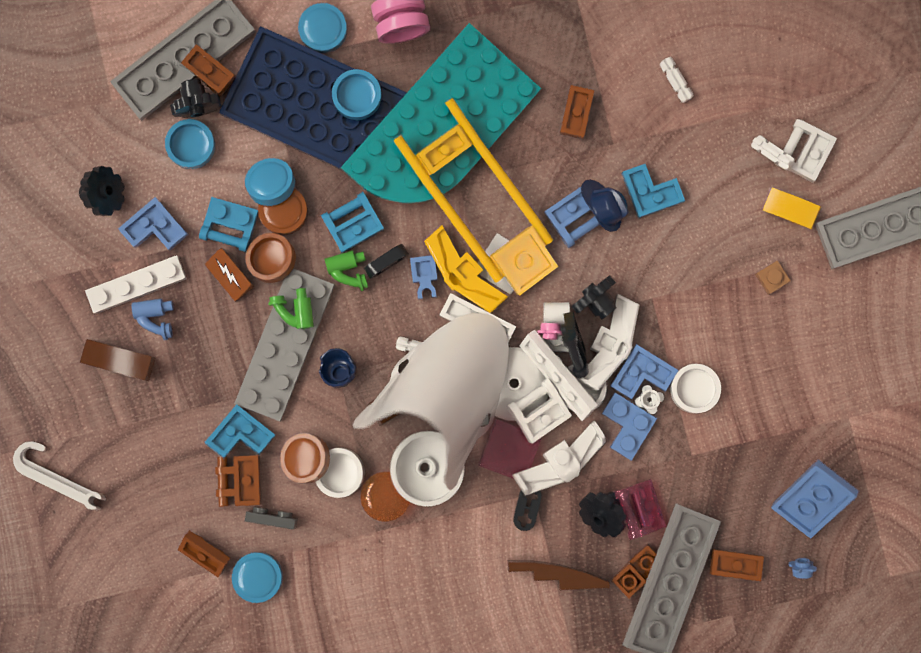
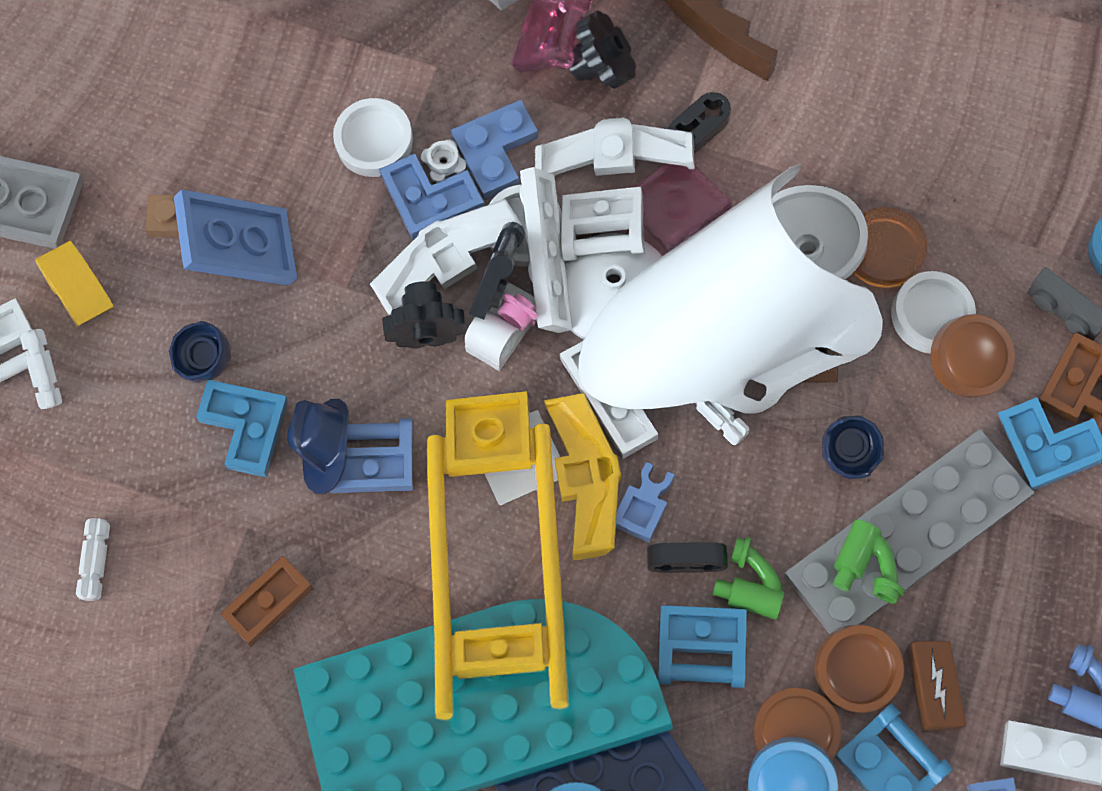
camera: 145 degrees left, 15 degrees down
none -> dark blue hair [169,321,231,383]
none -> medium blue plate [174,189,297,286]

